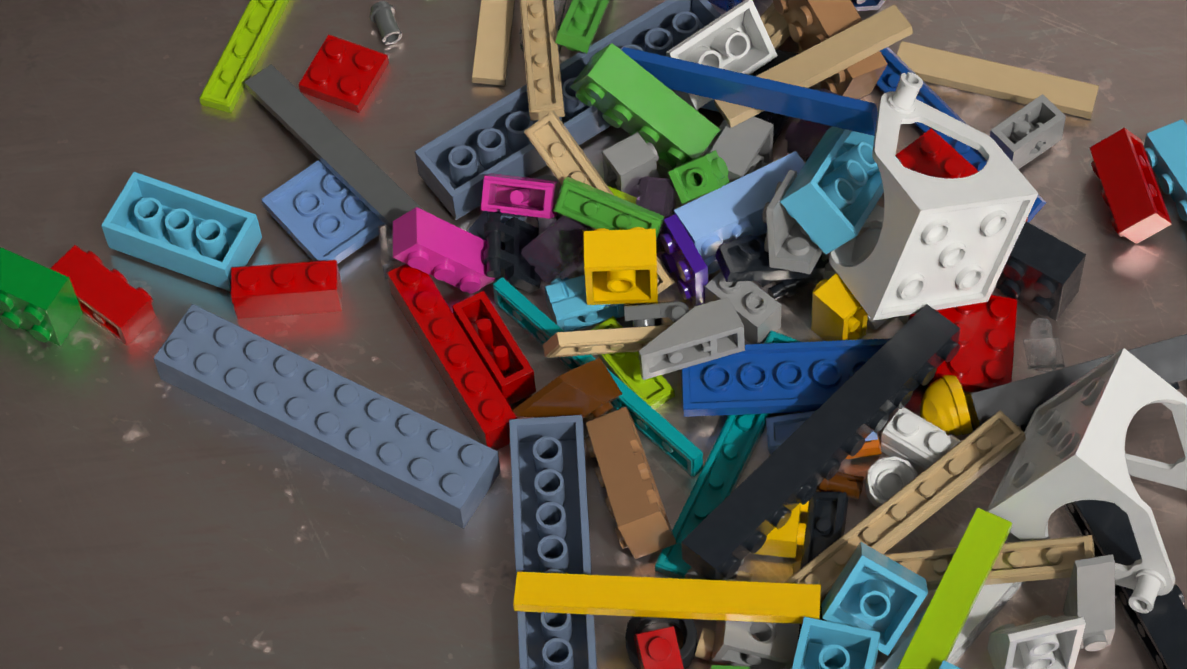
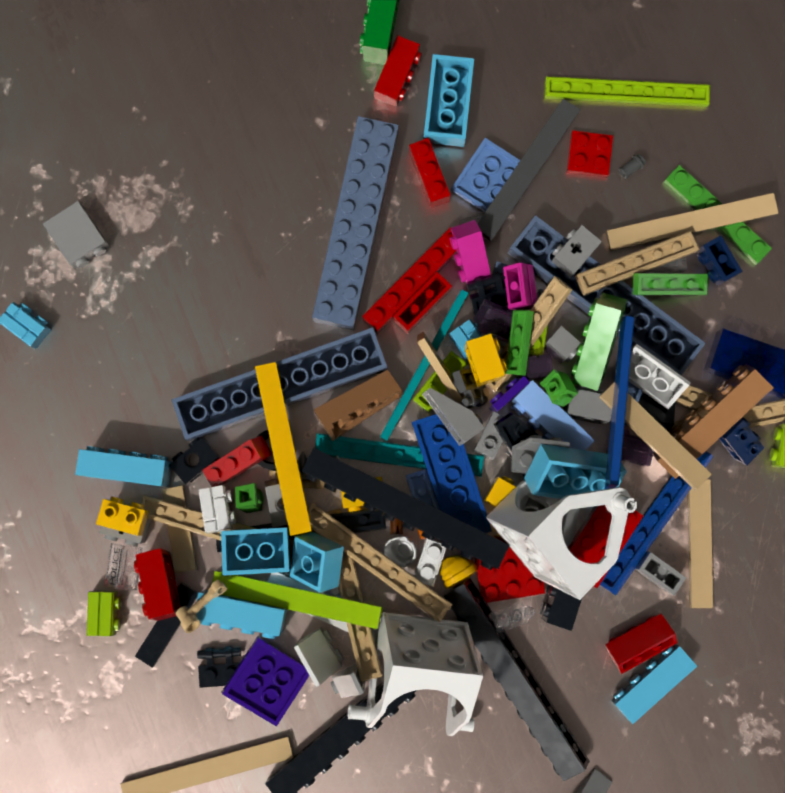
camera: 70 degrees right, 25 degrees up
reddish brown slope [513,357,622,419] -> none
none -> light grey brick [552,225,602,278]

